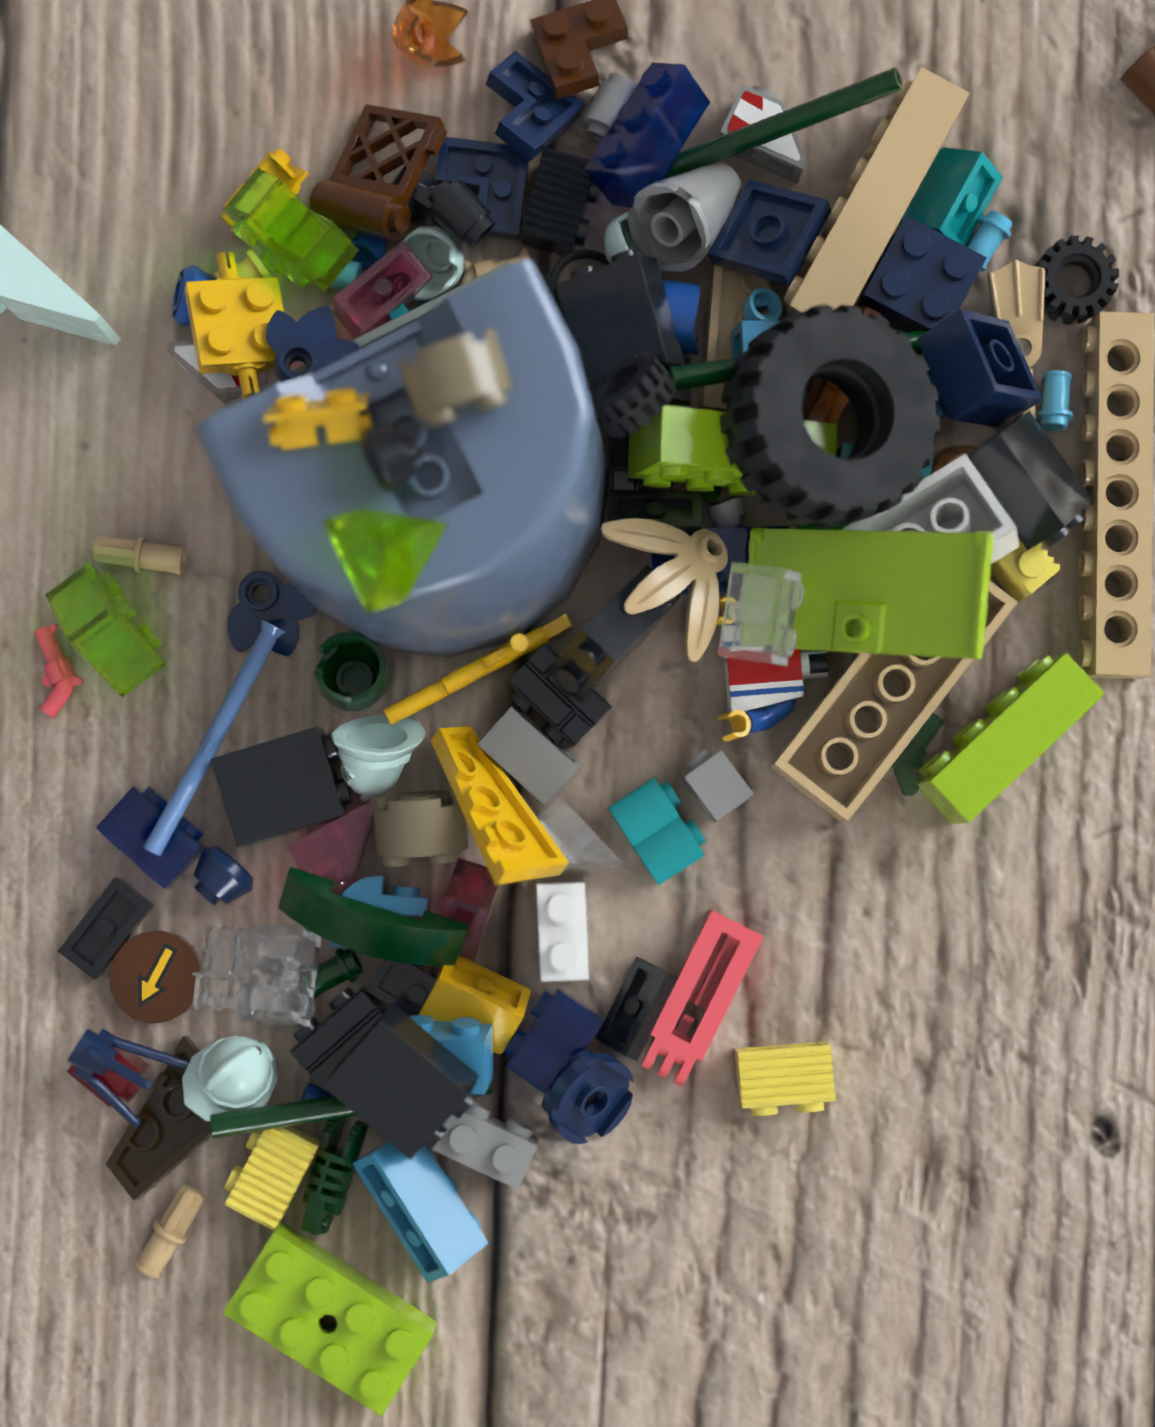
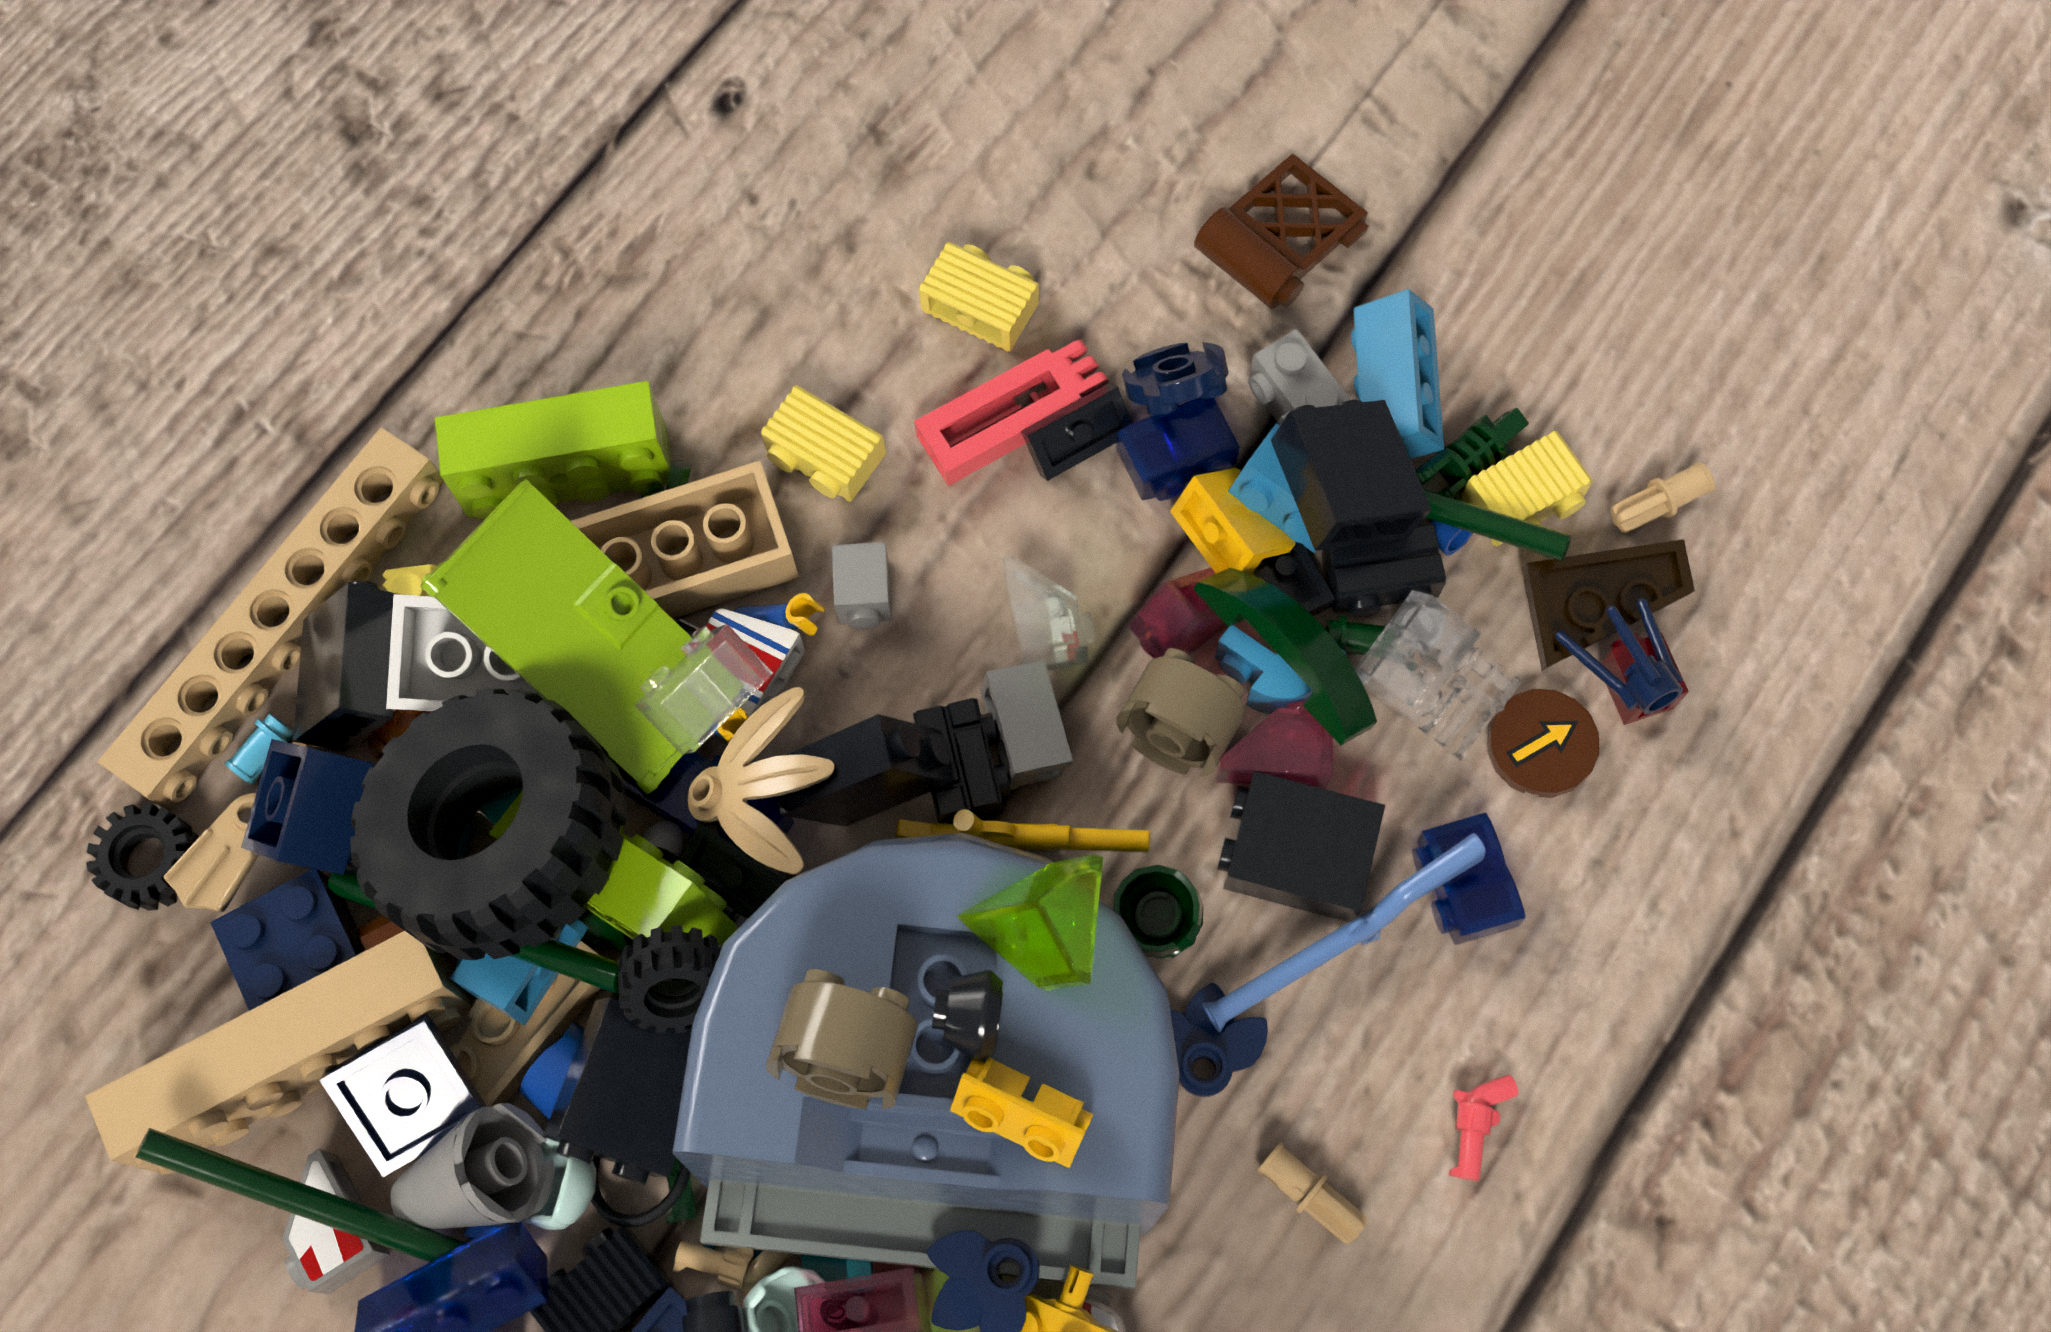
camera: 140 degrees left, 15 degrees down
clear neon green brick [45,562,166,697] -> none
black plate [58,877,154,979] -> none
light aqua piece [182,1036,278,1121] -> none
dark blue cone [193,846,254,905] -> none
lime brick [223,1222,437,1417] -> none
light aqua piece [331,715,426,801] -> none
yellow wing [430,726,569,885] -> none
white brick [537,881,589,982] -> none
teal brick [607,778,706,885] -> none
medium azure hinge [742,288,782,320] -> none
teal panel [901,147,1003,246] -> none
medium azure pin [967,210,1012,272] -> none
none -> light yellow brick [761,385,886,502]
none -> reddish brown piece [1194,153,1369,309]

